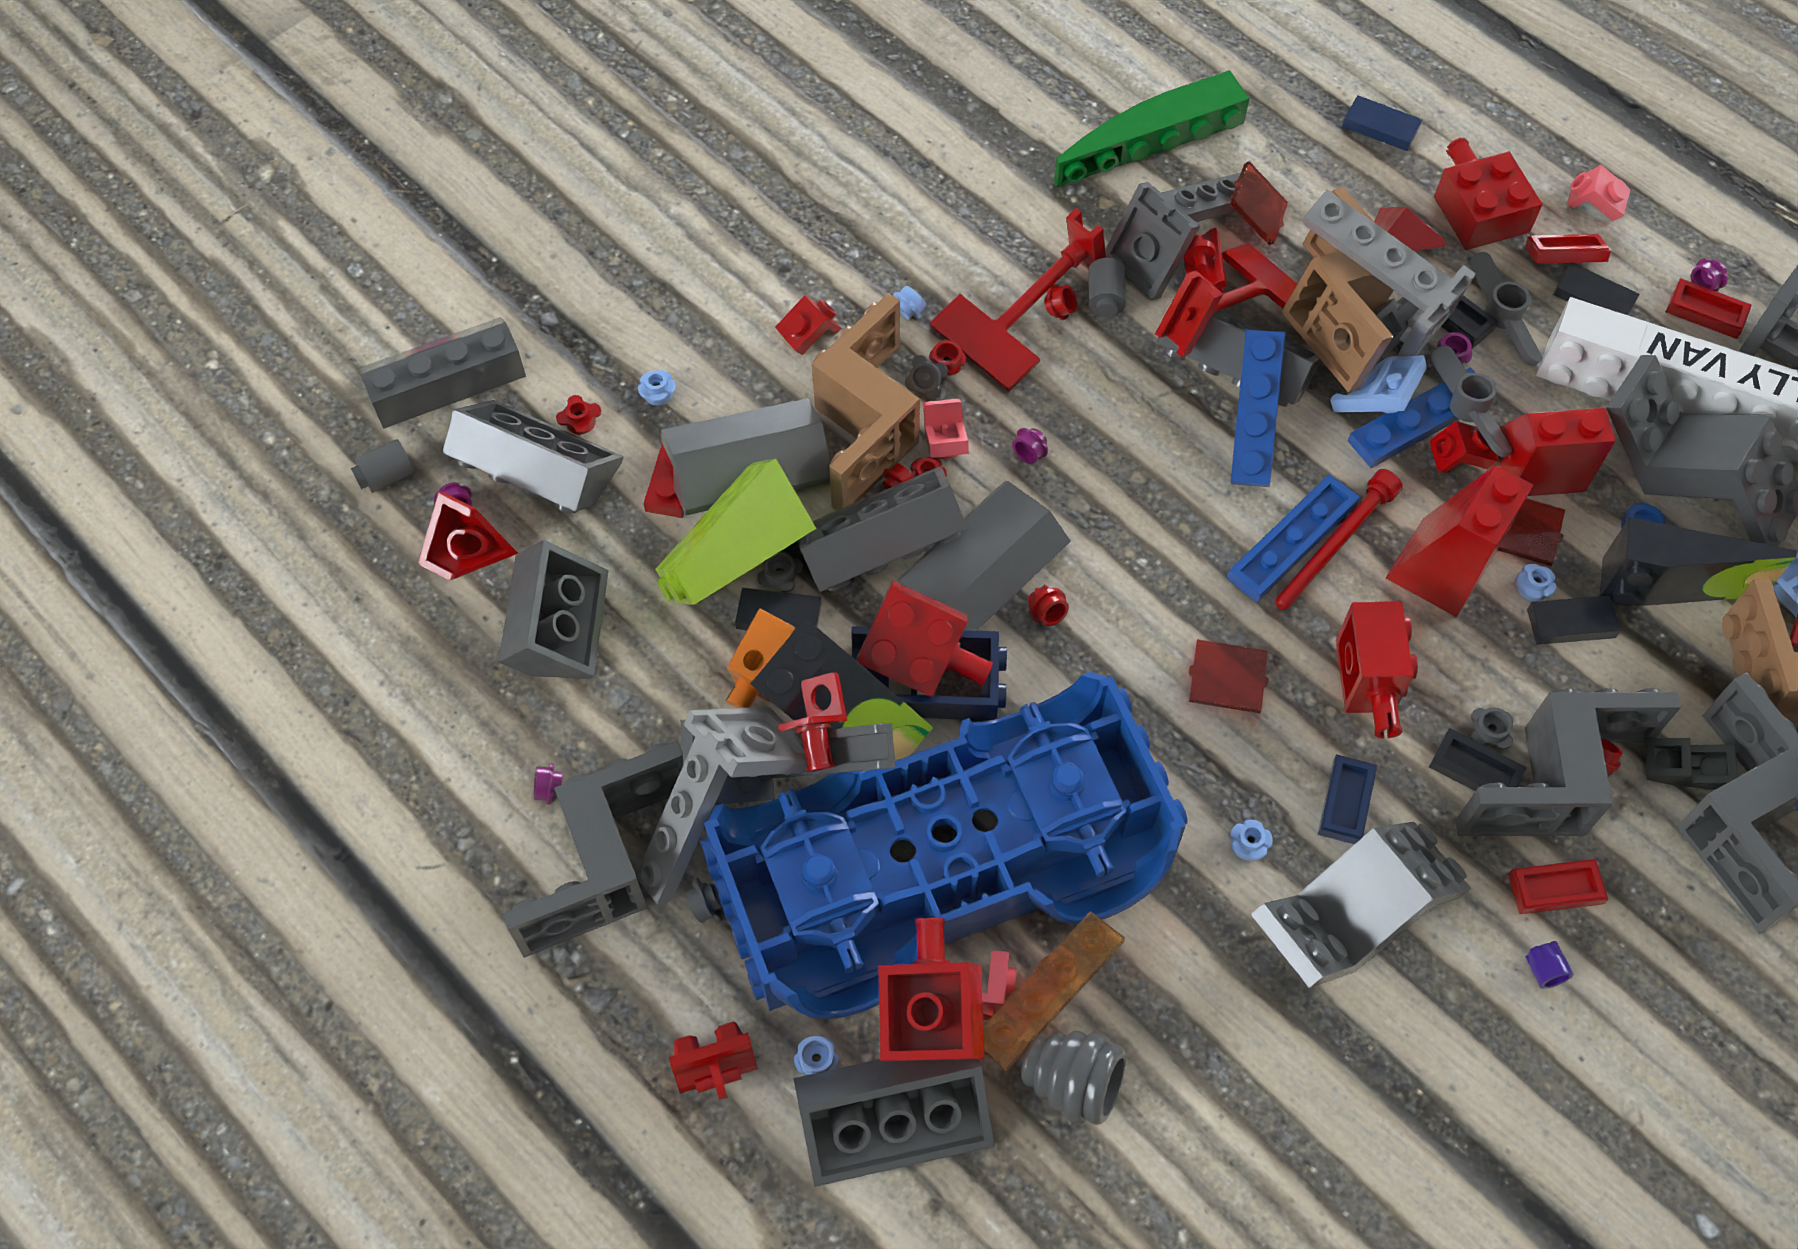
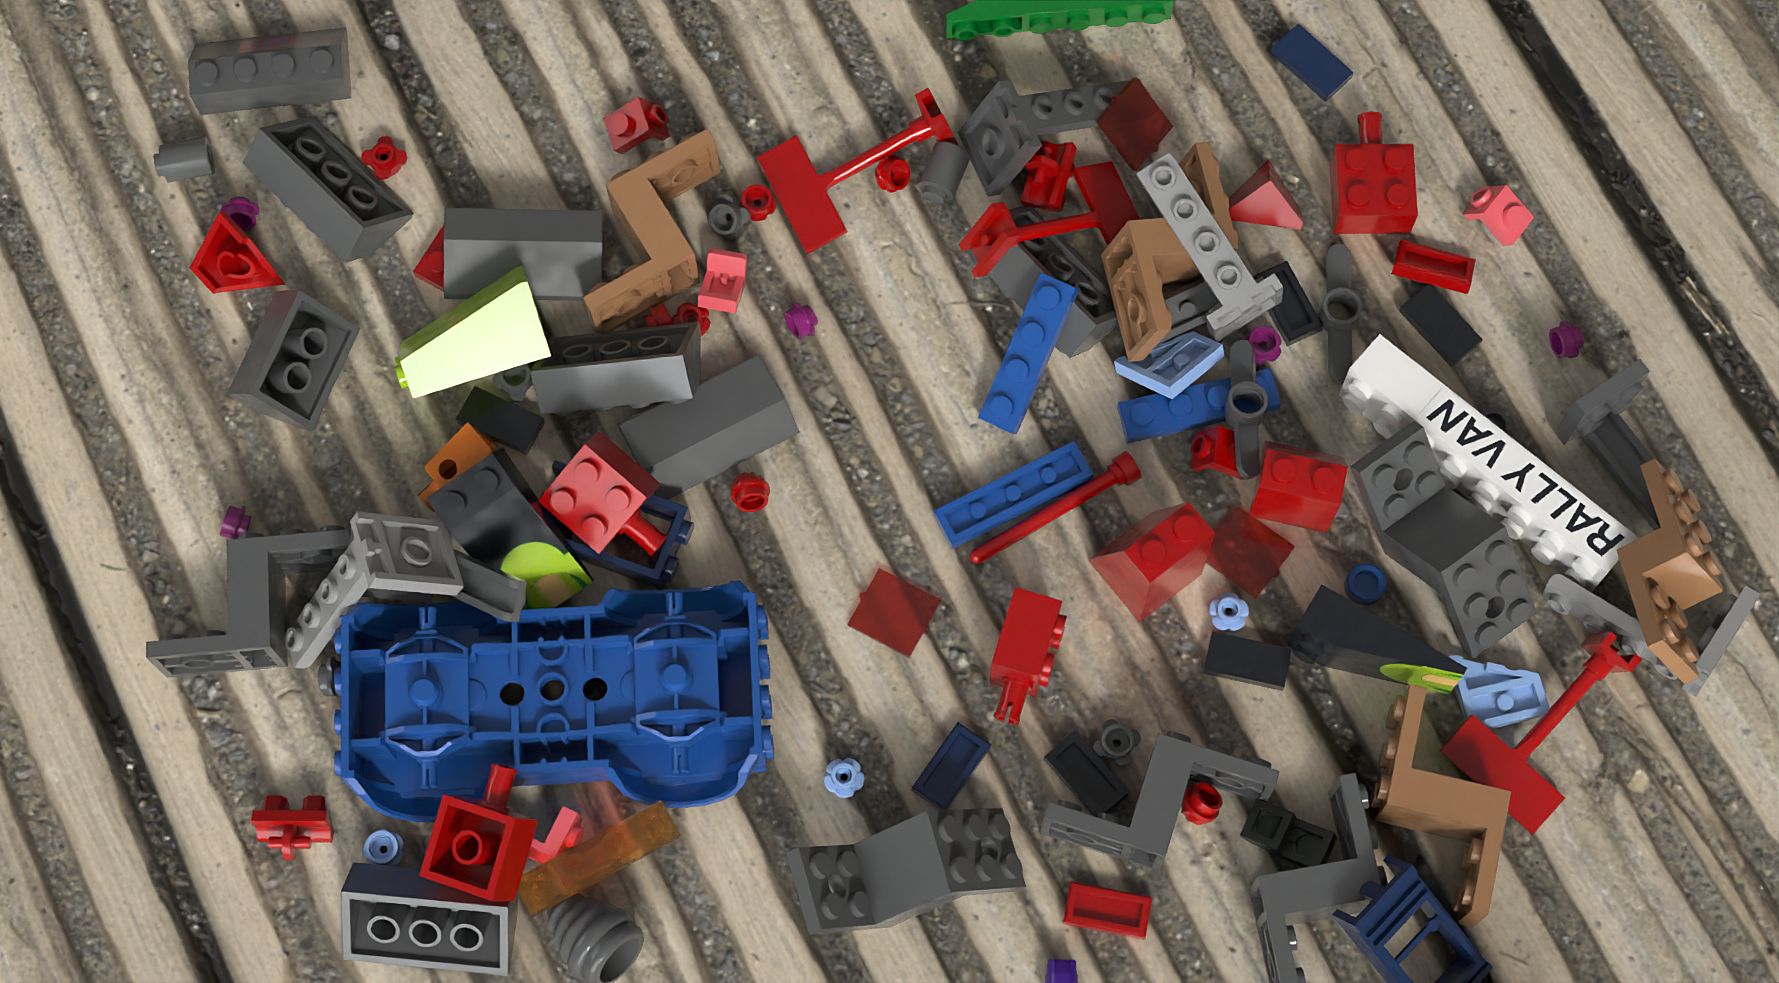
camera: 20 degrees right, 10 degrees up
light blue plate [638,370,676,405] -> none
red bracket [778,672,847,772] -> none
light blue plate [893,286,927,320] -> none
red tile [1665,278,1752,339] -> none

